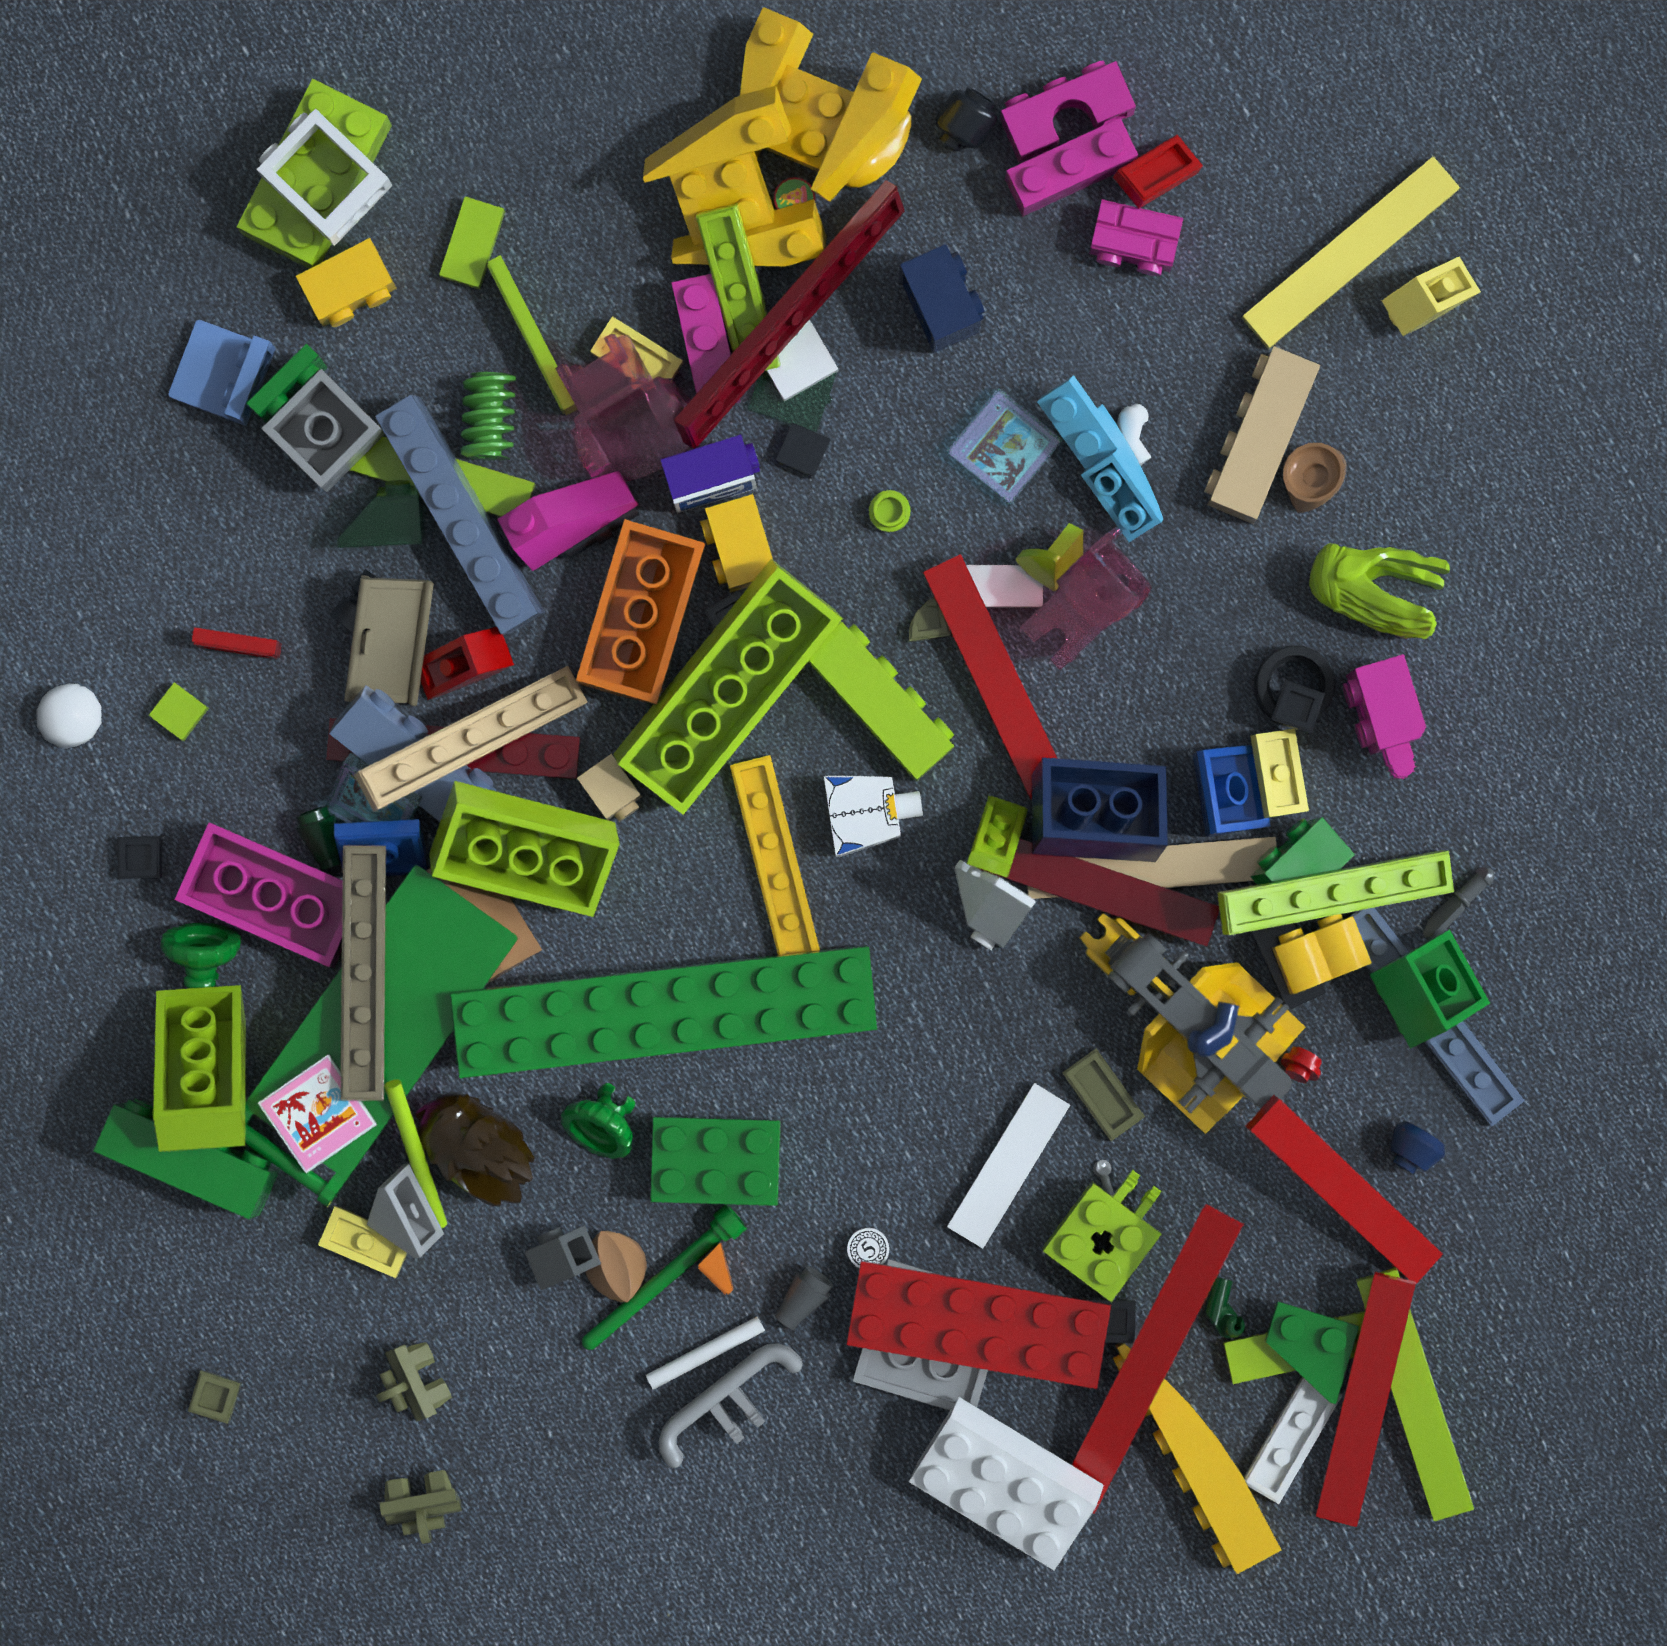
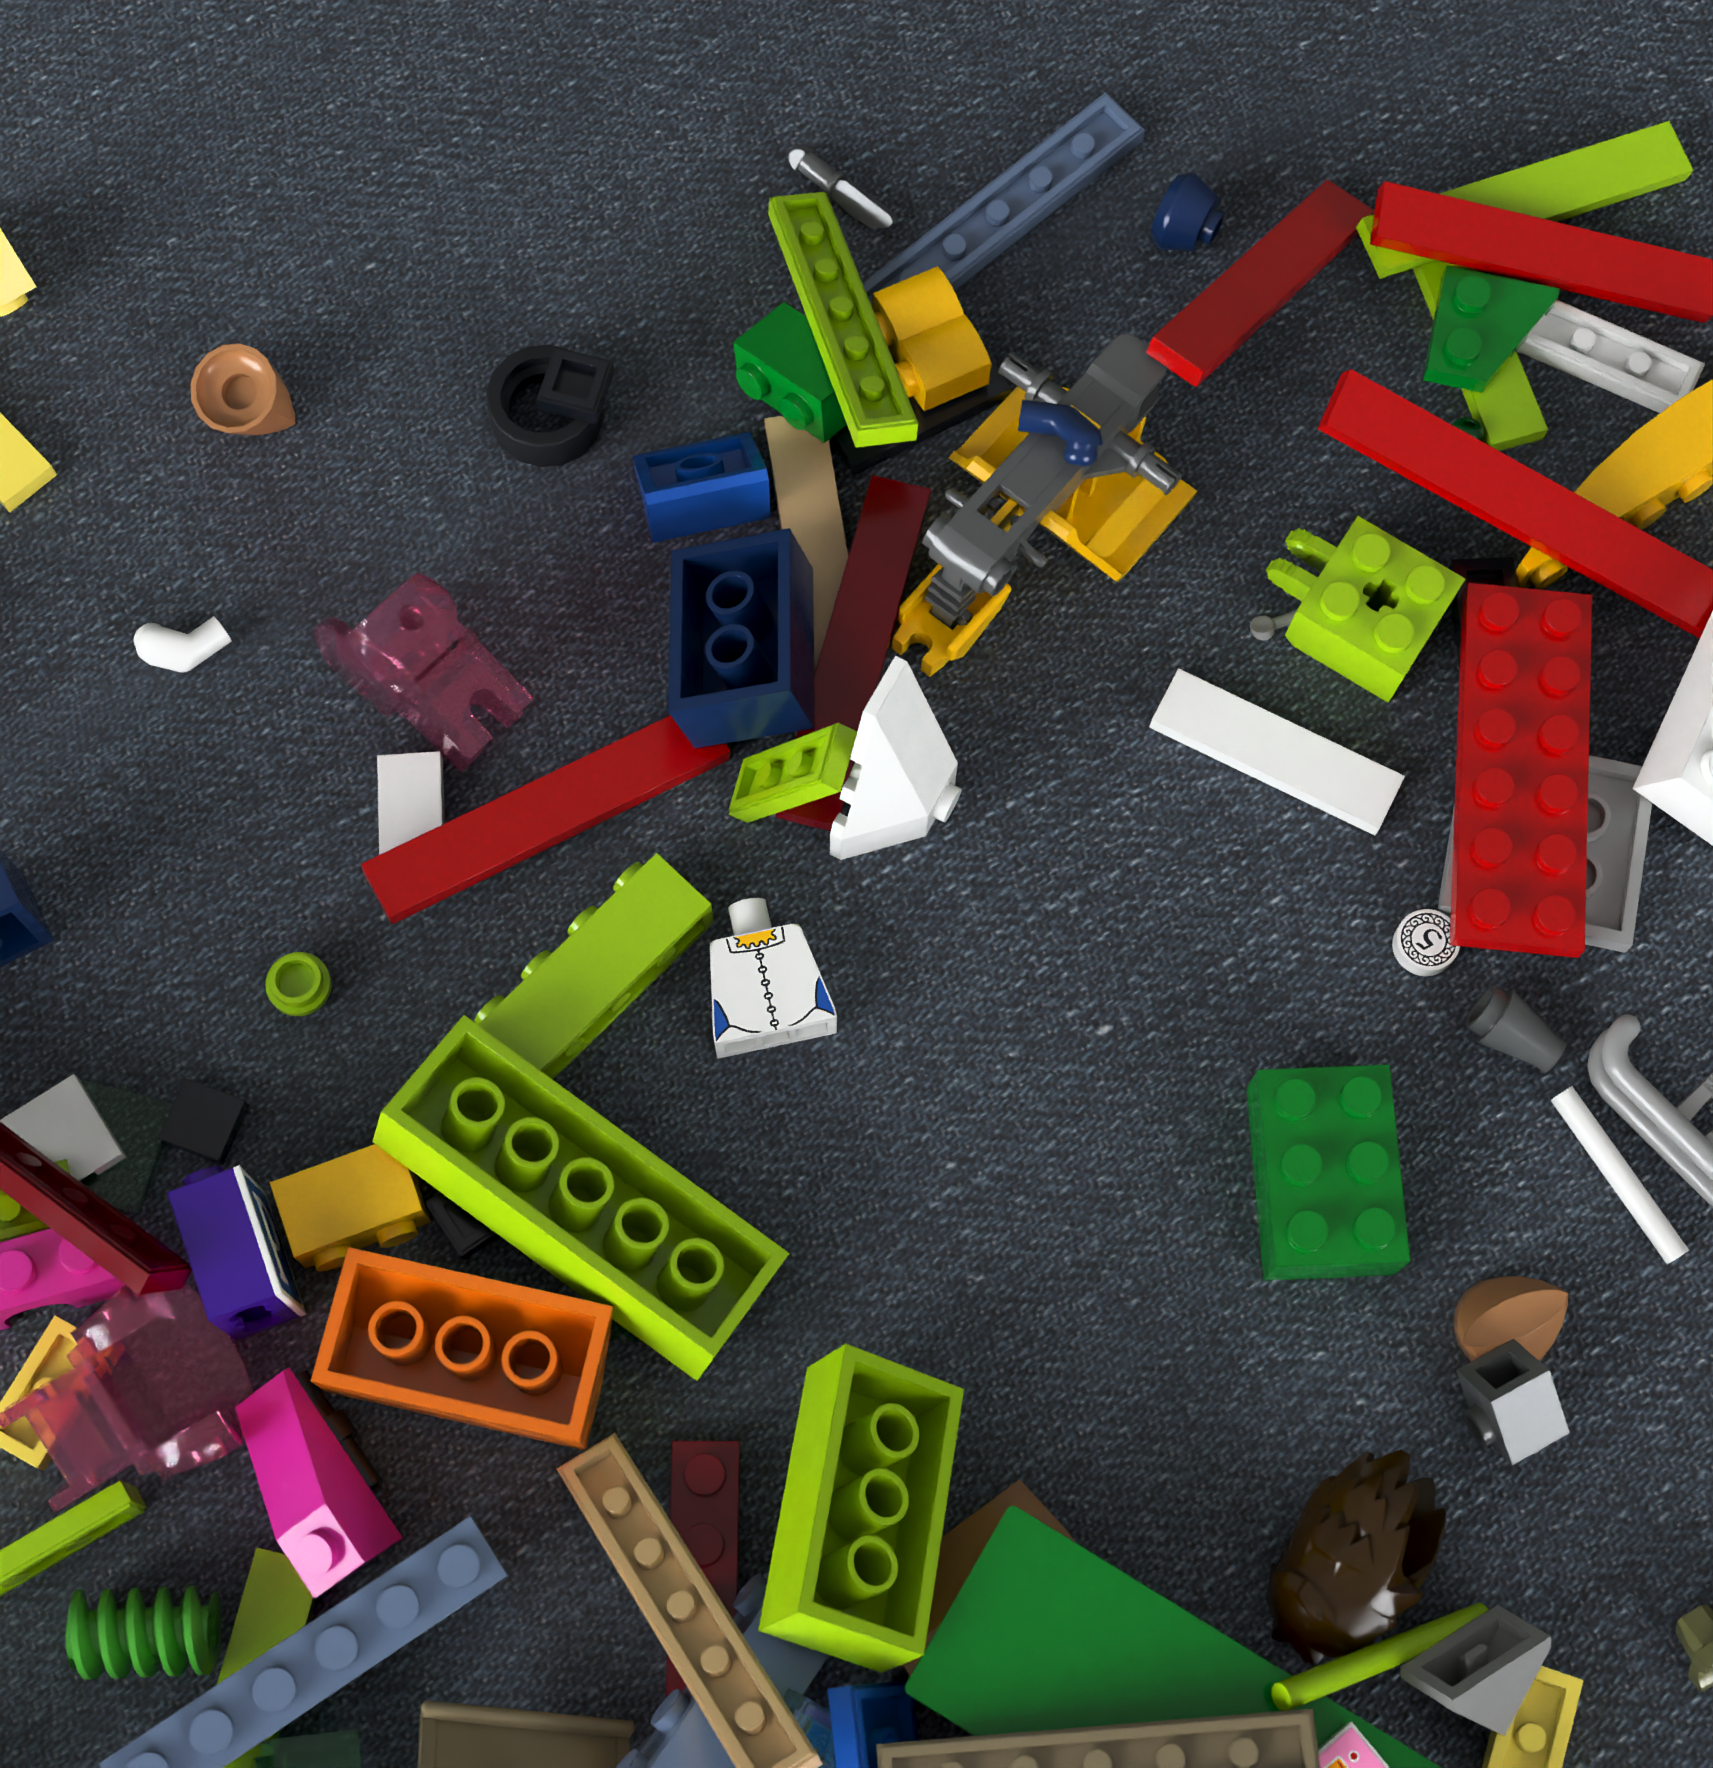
camera: 100 degrees left, 15 degrees down
red slope [420,627,514,700] -> none
green plate [450,945,877,1078] -> none
green hair [561,1083,635,1159] -> none
tan brick [577,754,642,822] -> none
green piece [582,1204,748,1350] -> none
orange slope [698,1242,734,1295] -> none
yellow tile [730,755,820,955] -> none
olive tile [909,597,951,643] -> none
clear light blue tile [946,388,1063,506] -> none
lime tile [1016,523,1083,591] -> none
medium azure slope [1037,375,1163,542] -> none
olive tile [1062,1048,1145,1141] -> none
tan brick [1204,346,1320,524] -> none
light yellow plate [1250,729,1309,818] -> none
red plate [1281,1047,1322,1083] -> none
lime hair [1309,543,1450,639] -> none
dark pink hinge [1342,654,1426,780] -> none
green slope [1369,929,1490,1049] -> none

